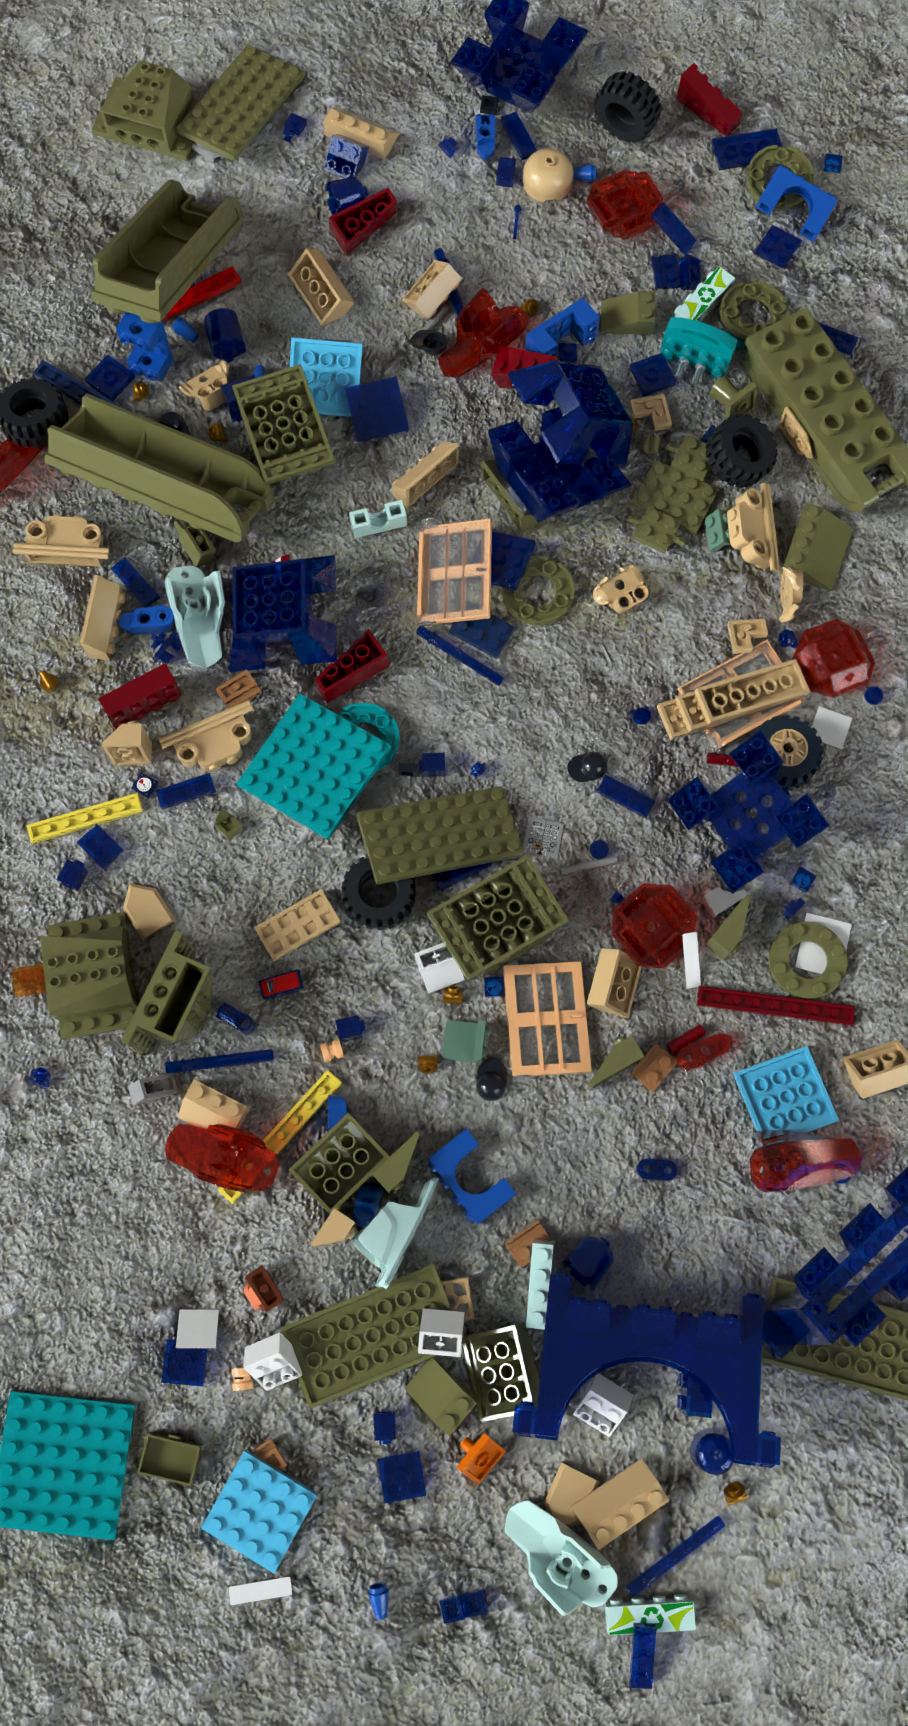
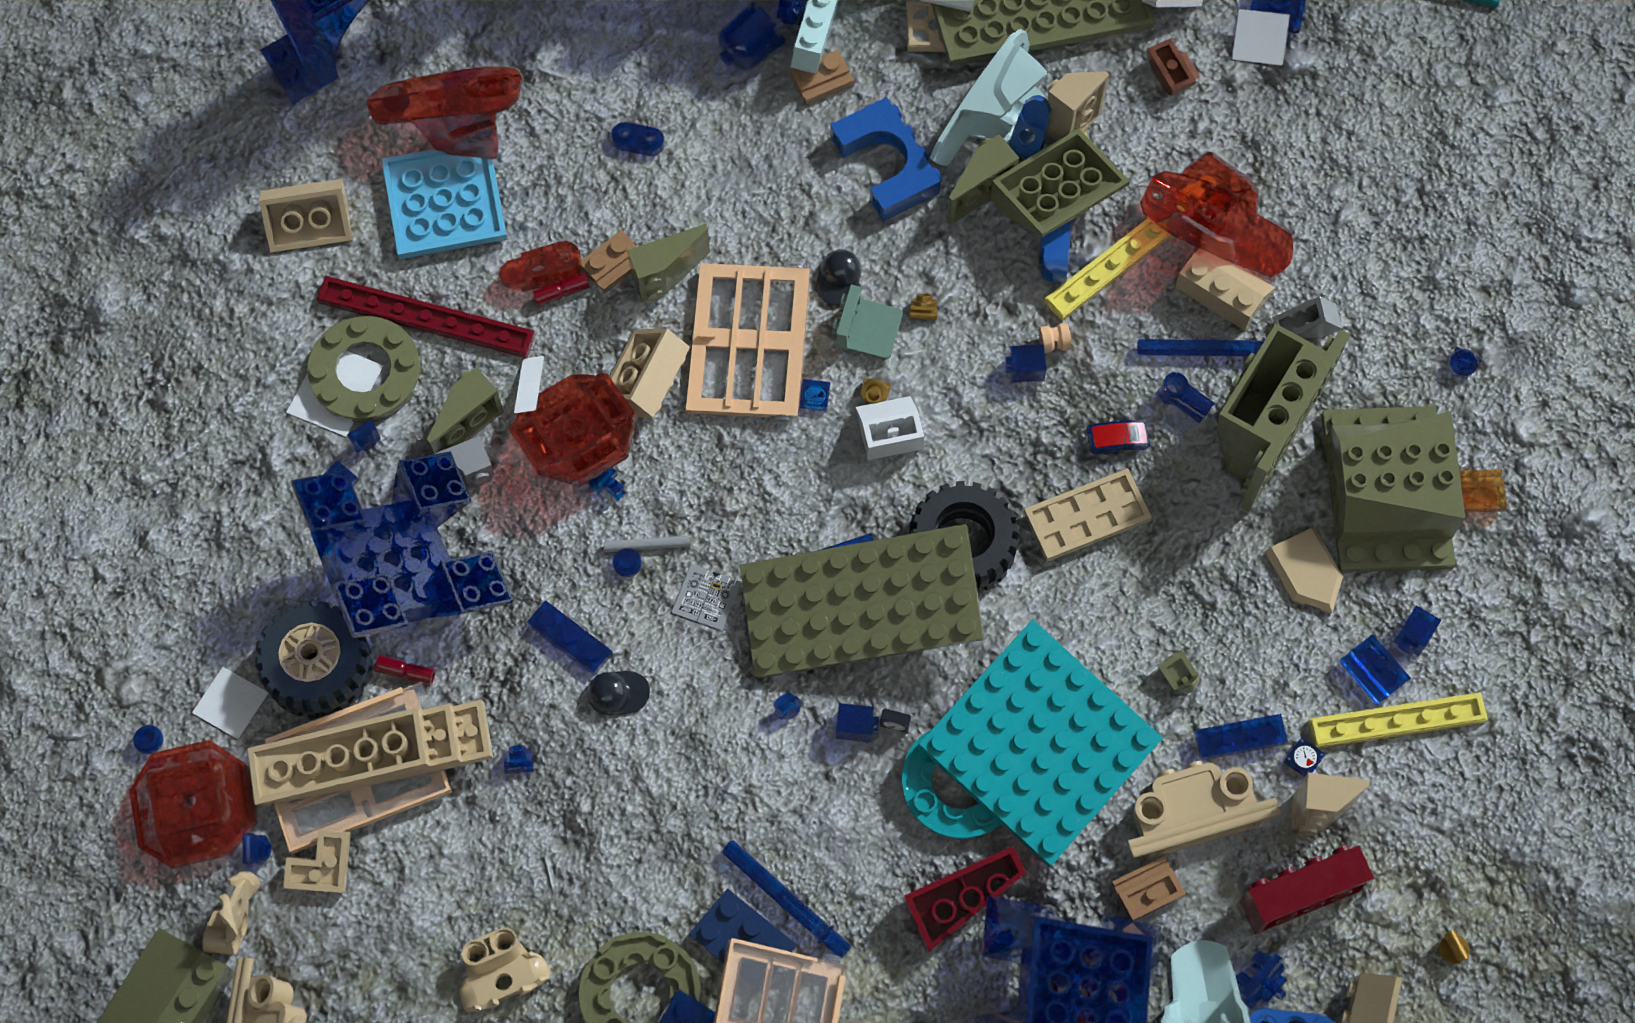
camera: 170 degrees left, 5 degrees down
olive wedge [427,855,569,981] -> none

